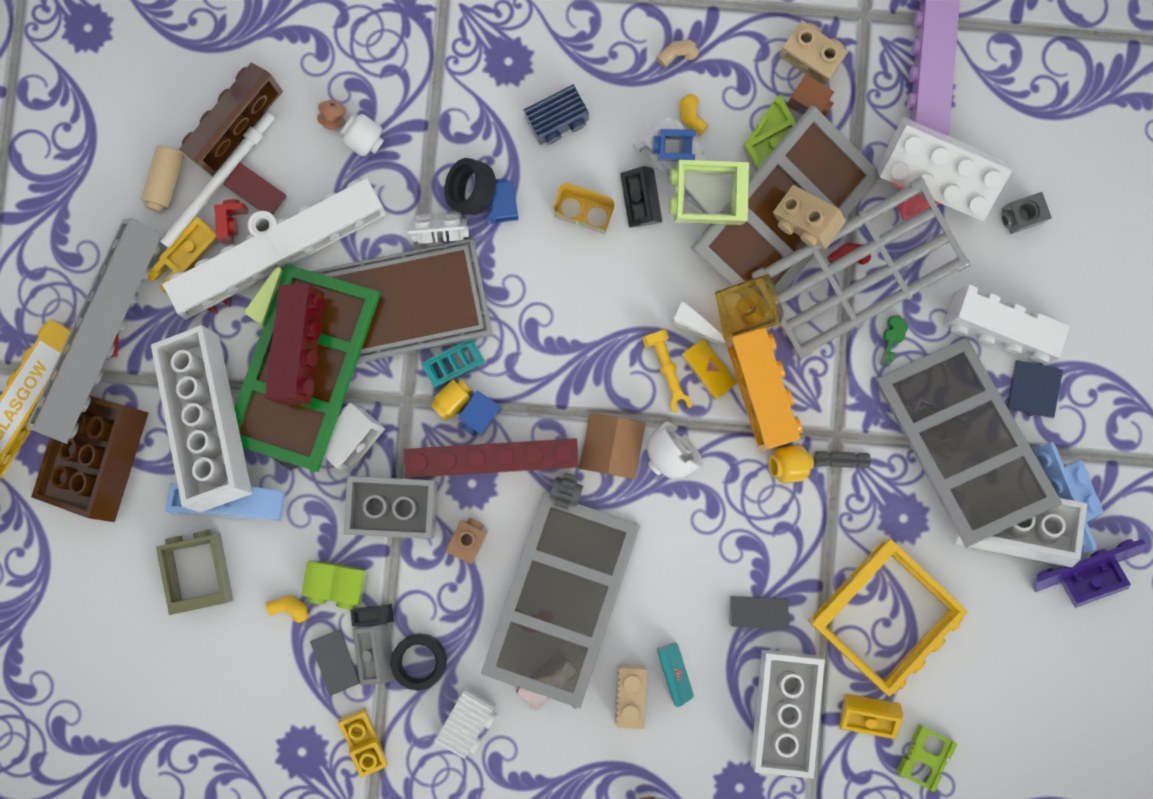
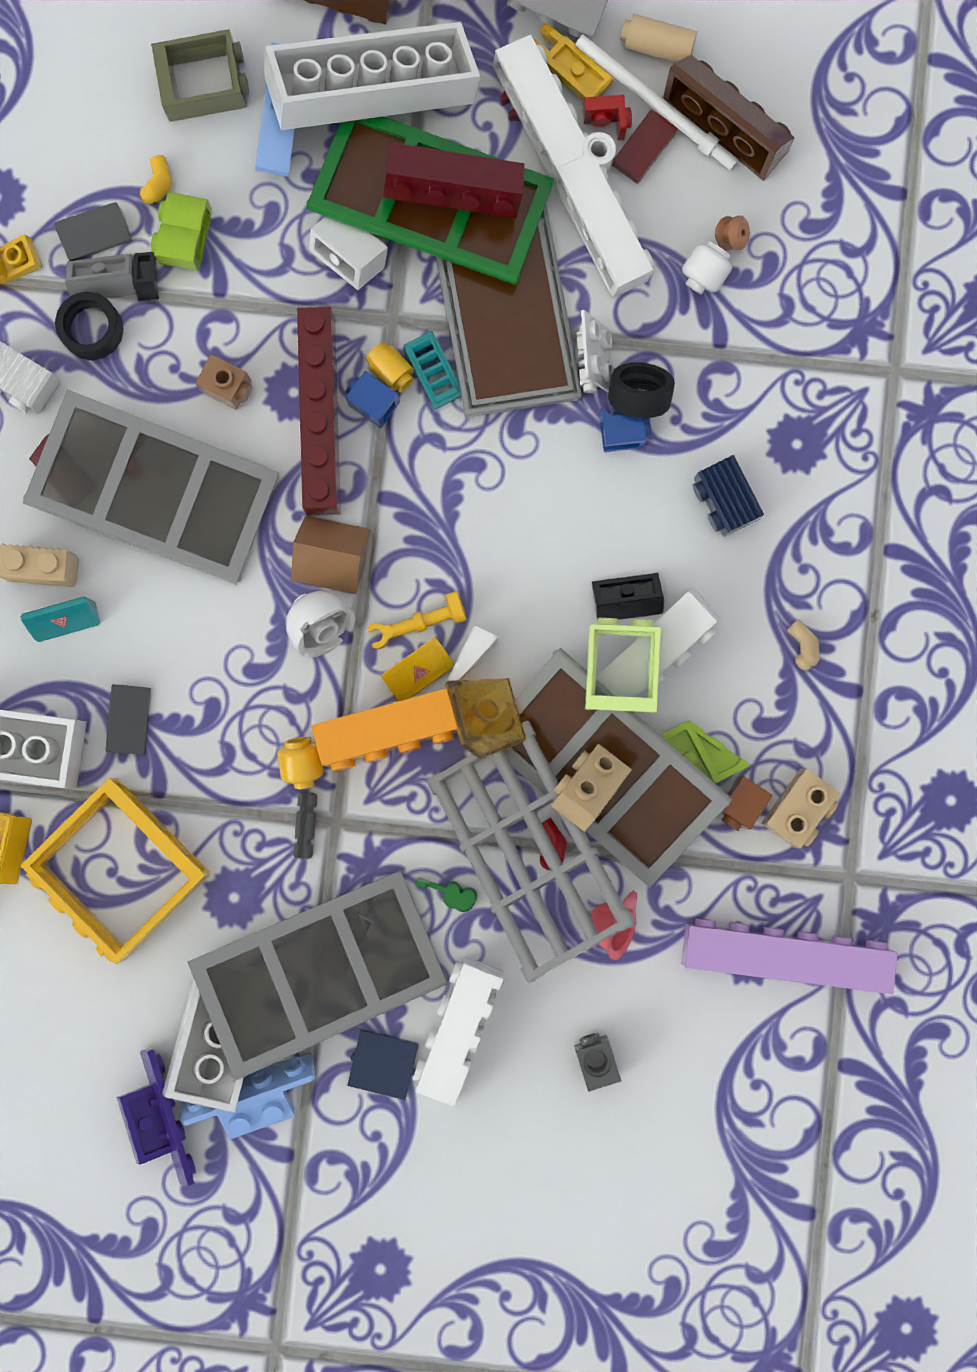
camera: 100 degrees right, 0 degrees up
yellowish green slope [244,267,283,326] -> none
light grey brick [344,476,438,539] -> none
dark grey gear [550,473,584,510] -> none
yellow piece [553,183,615,234] -> none
blue window [652,129,696,161] -> none
yellow arm [679,94,709,136] -> none
white brick [877,117,1012,222] -> none

